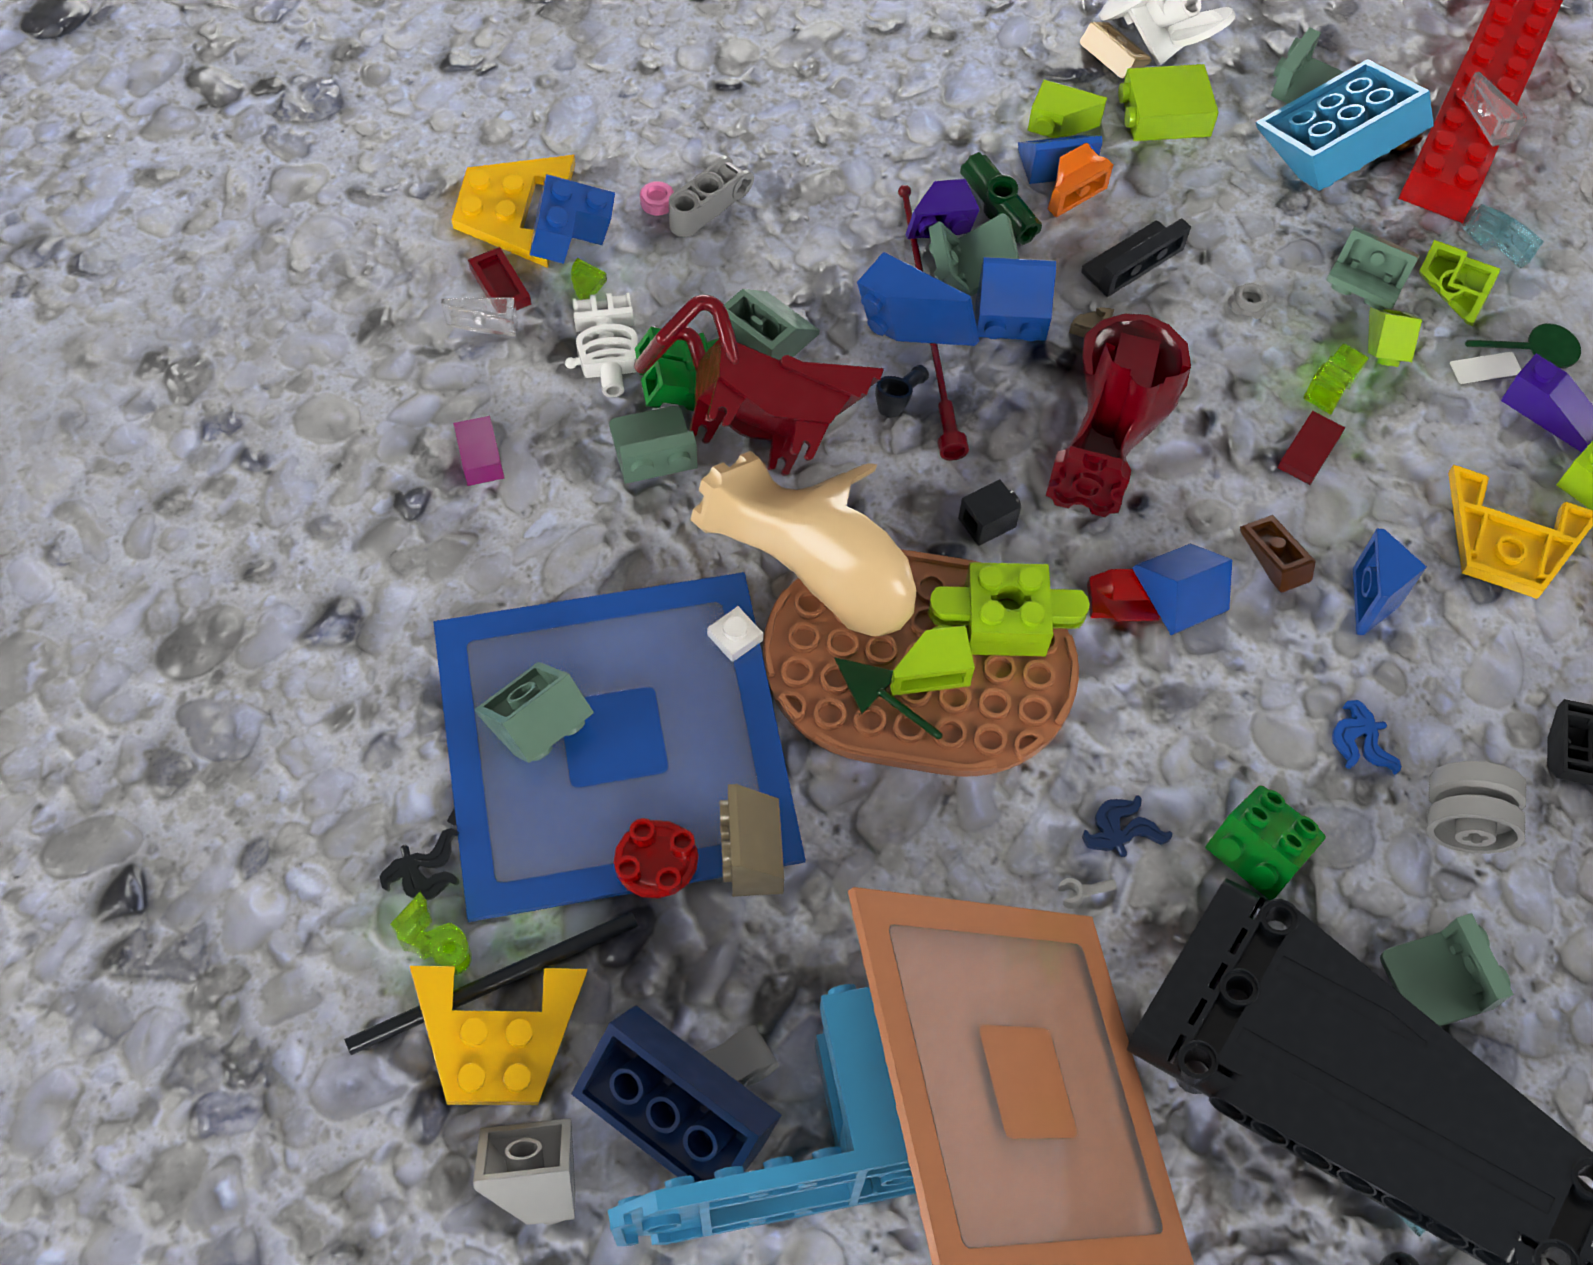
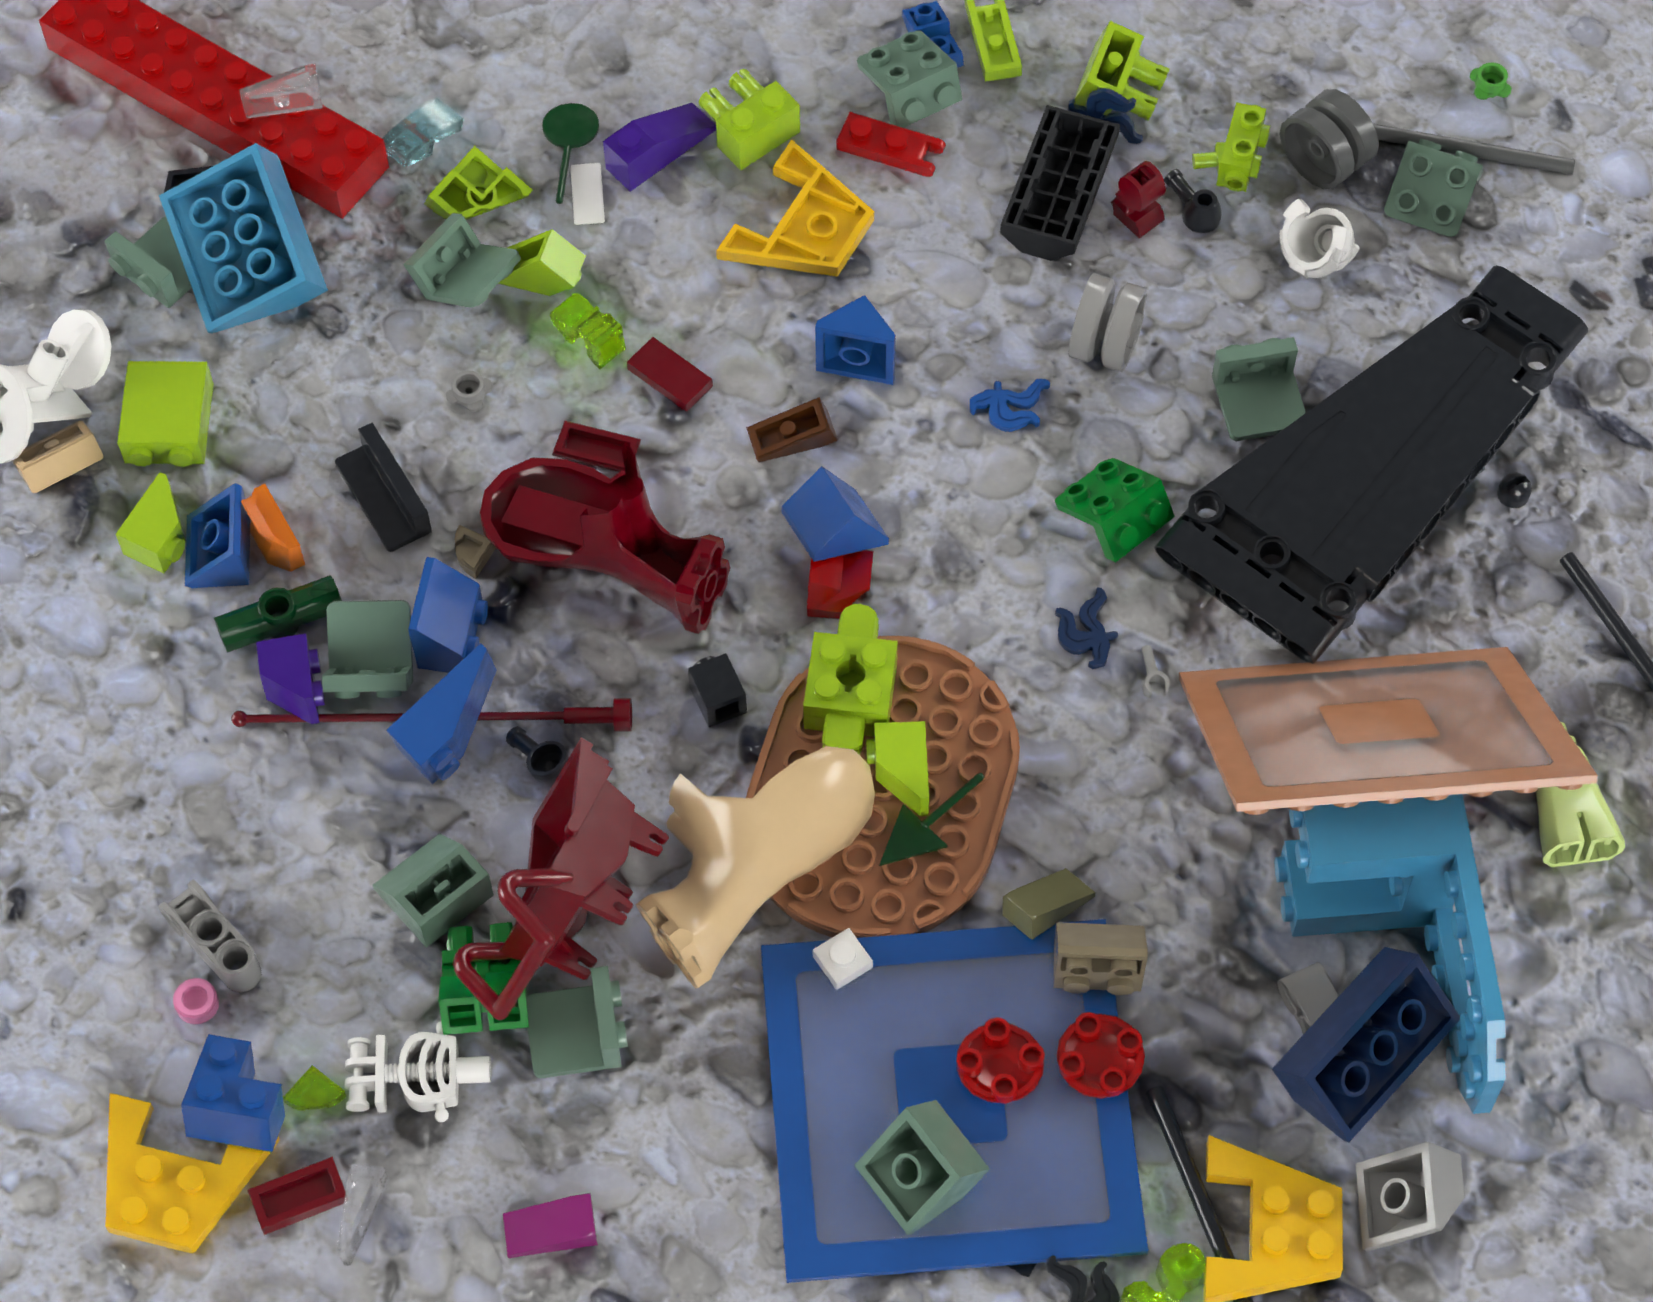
camera: 80 degrees left, 0 degrees up
none -> dark red tile [552,421,641,472]
none -> red dish [956,1017,1045,1104]
none -> olive slope [1003,868,1095,940]

